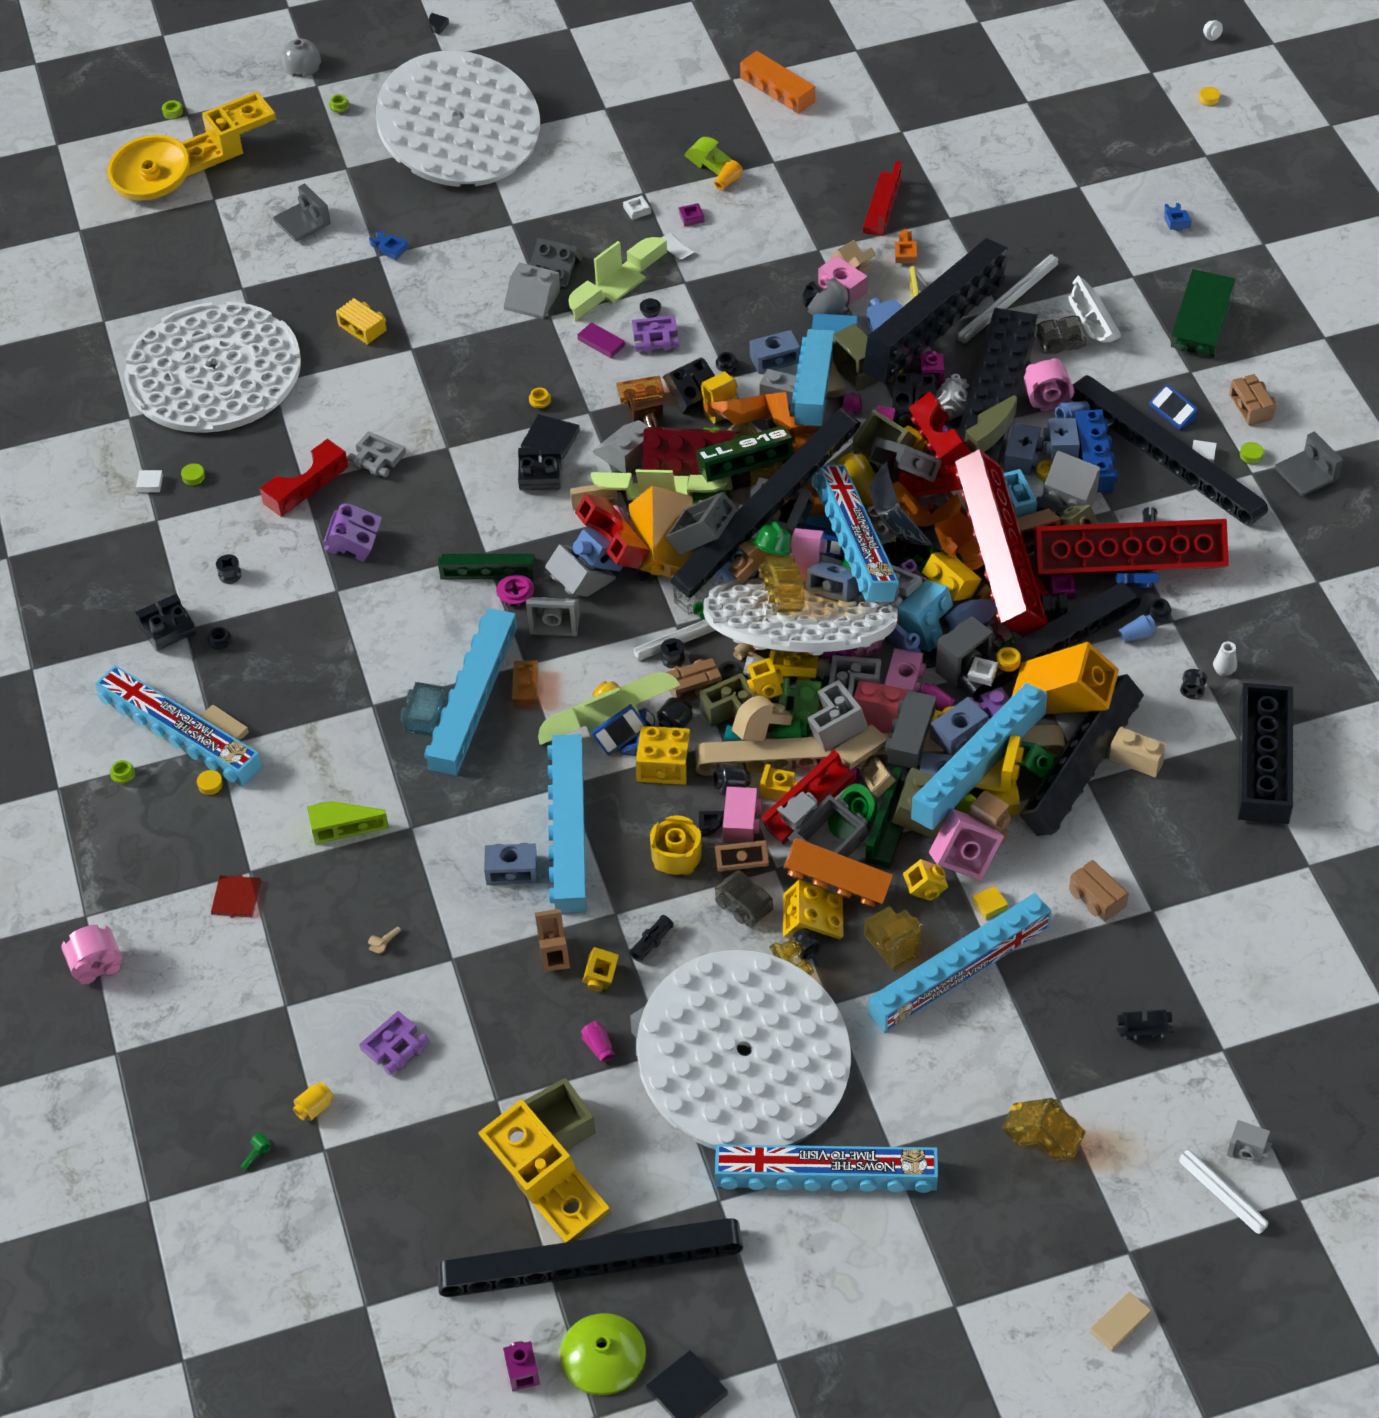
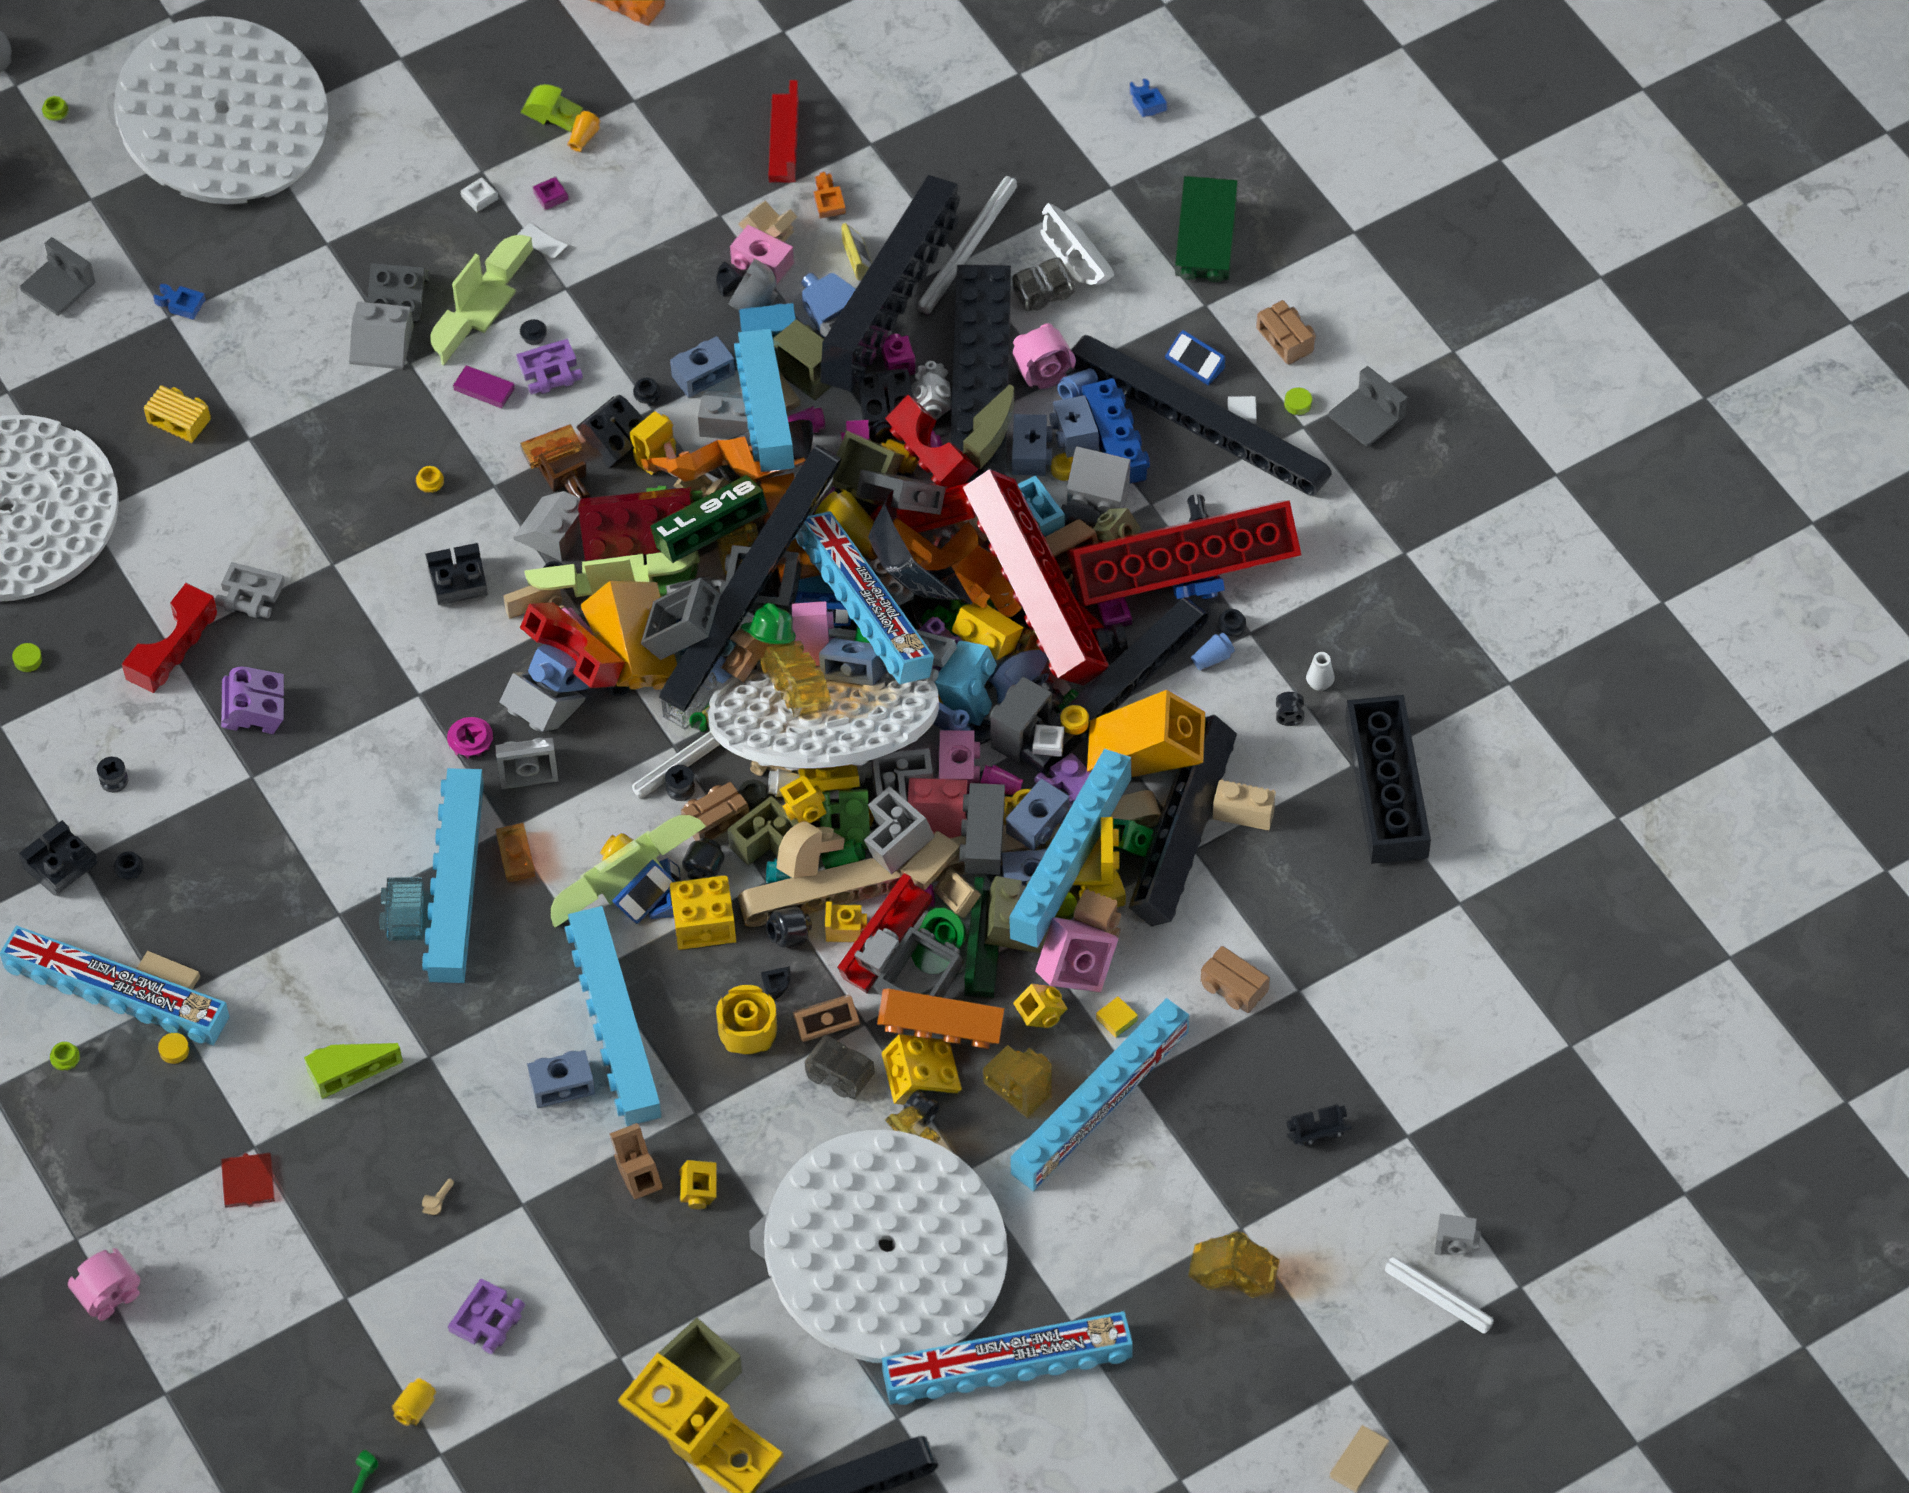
camera: 15 degrees left, 5 degrees up
dark green fence [438,554,535,580] -> none
black tile [521,414,580,460] -> none
dark pink cone [581,1021,615,1062] -> none
black pin [629,915,674,962] -> none
bright pink brick [723,787,762,843] -> none

